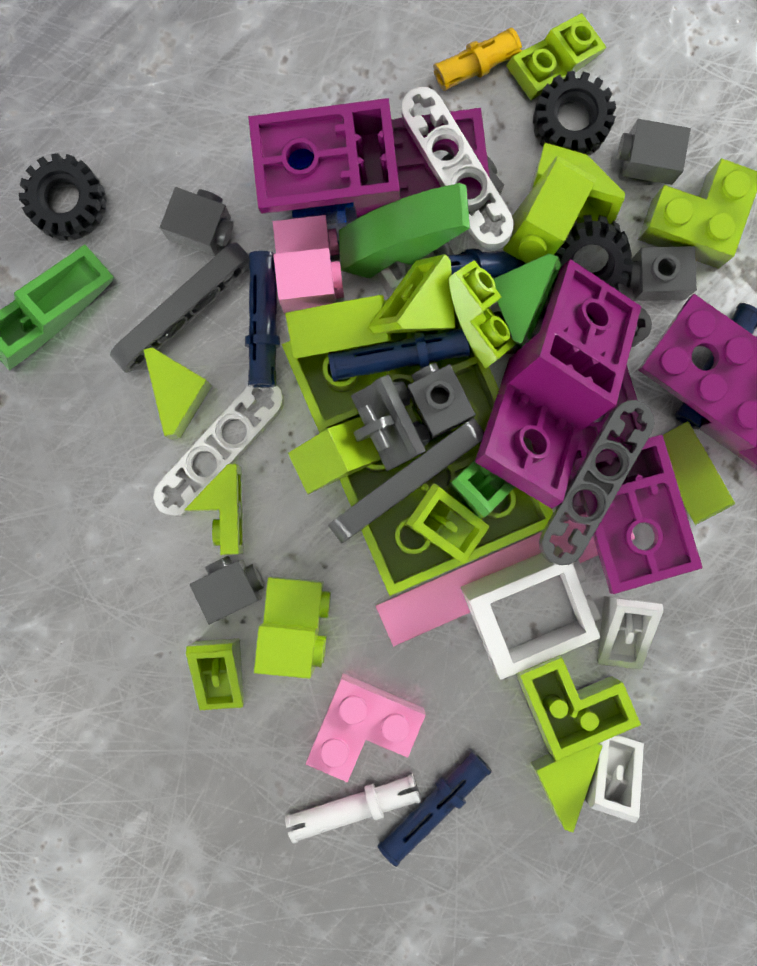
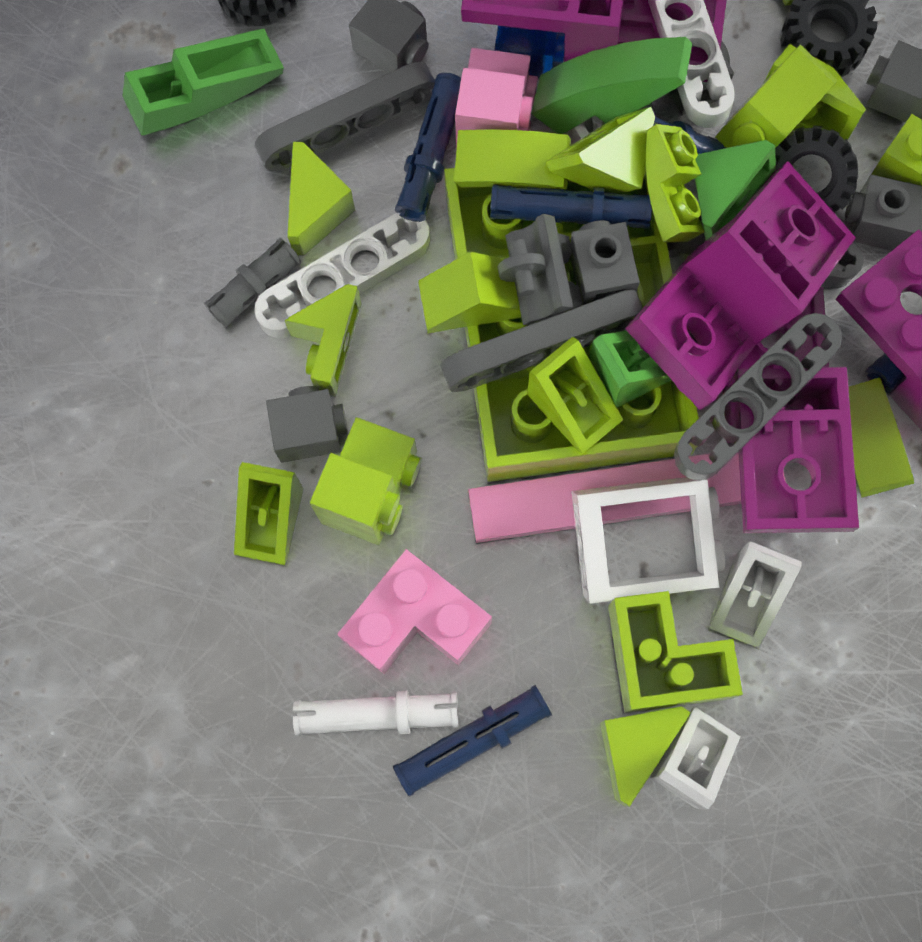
camera: 20 degrees right, 10 degrees down
none -> dark grey pin [204,238,301,328]

